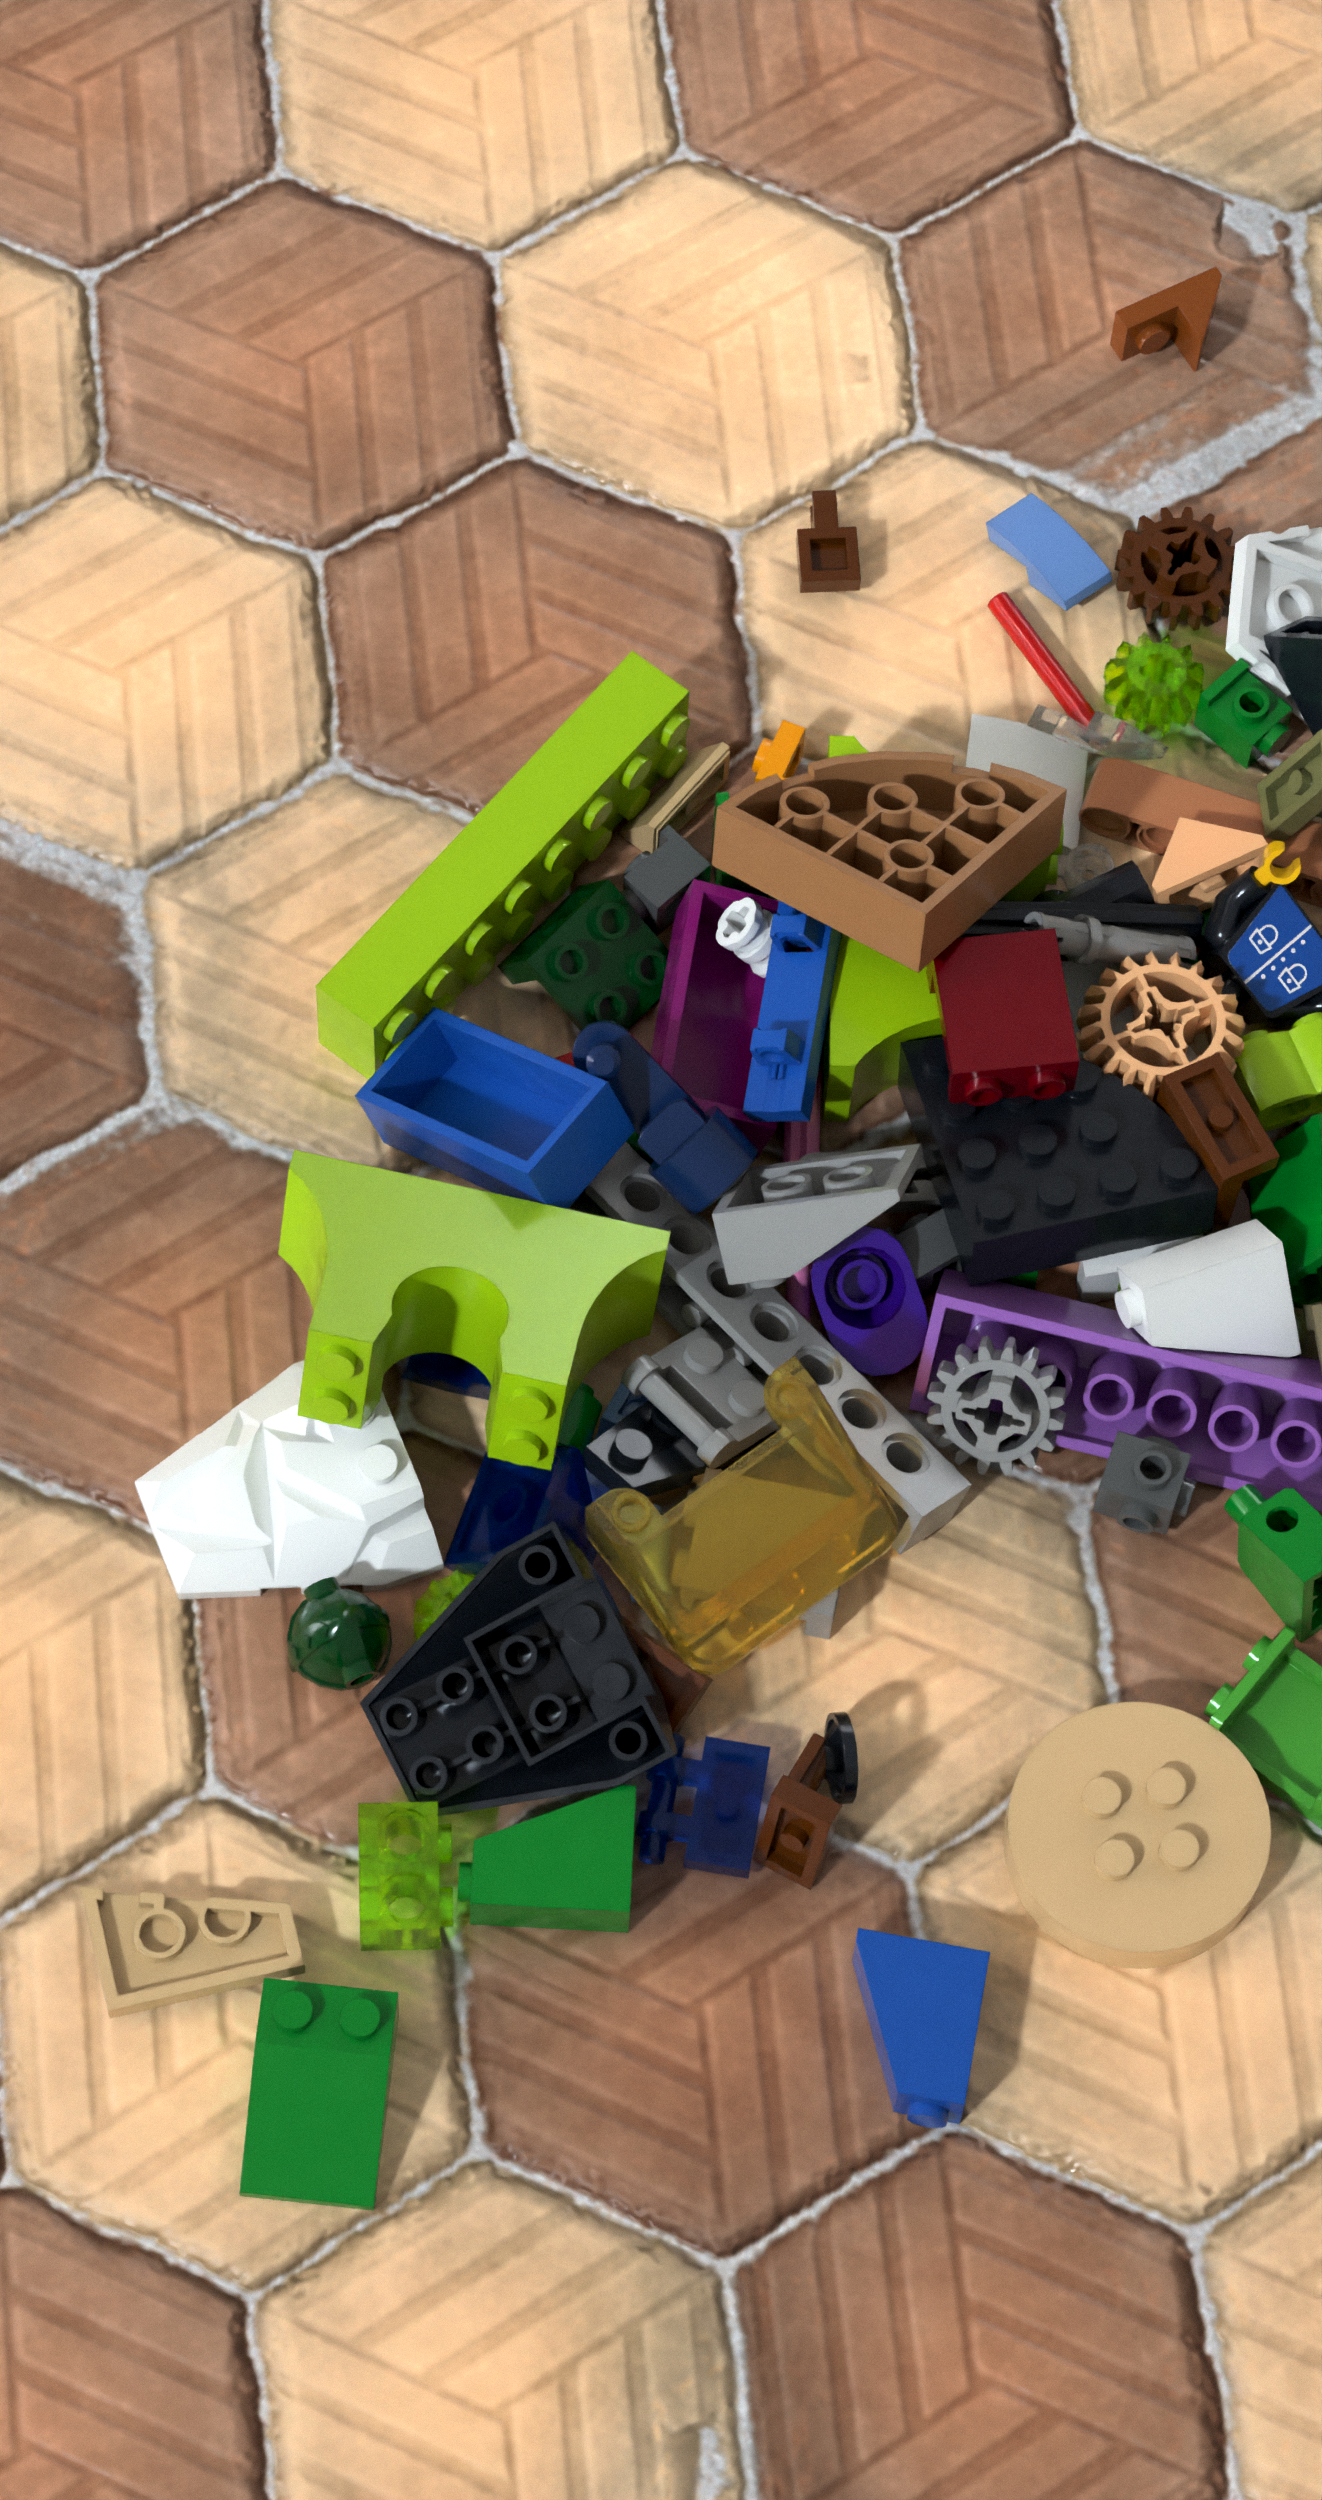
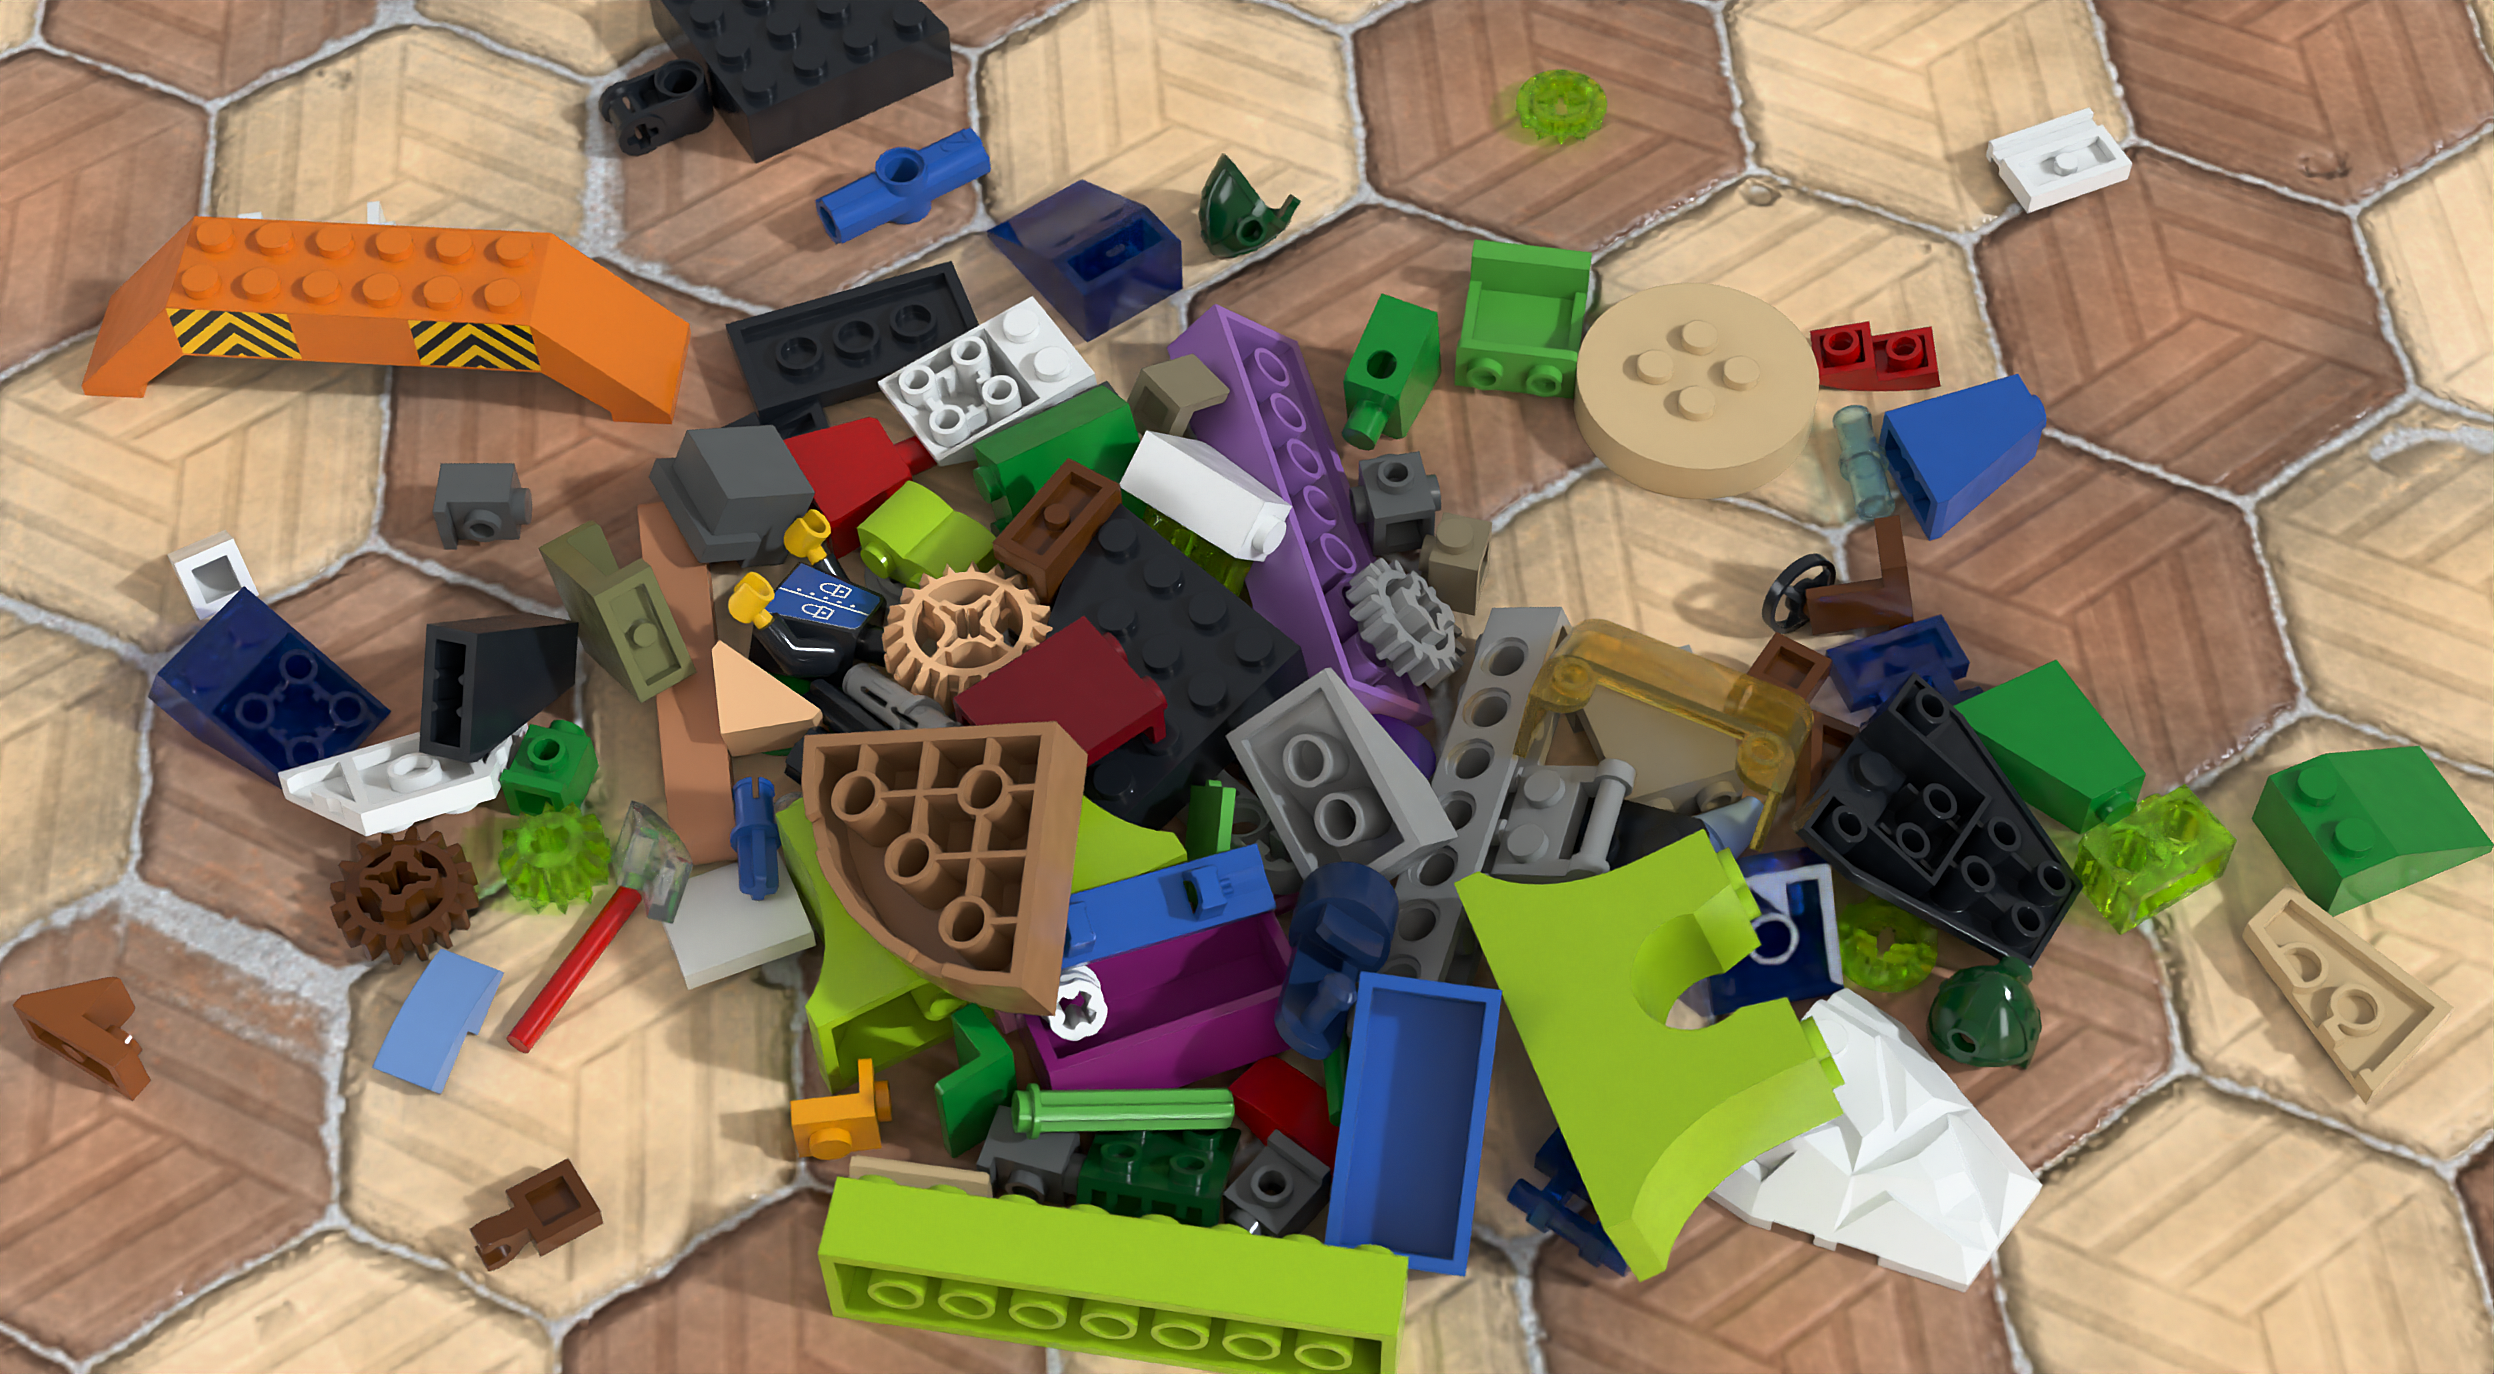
camera: 115 degrees left, 10 degrees down
none -> blue axle [730,777,781,901]
none -> bright green axle [1011,1083,1235,1140]
none -> bright green piece [1185,779,1236,909]
none -> dark grey brick [1223,1129,1331,1239]
none -> dark tan brick [1418,512,1492,616]
none -> reddish brown tile [1743,632,1833,720]
none -> red slope [1810,321,1941,392]
none -> clear light blue pin [1832,405,1895,521]
none -> white plate [1986,108,2132,213]

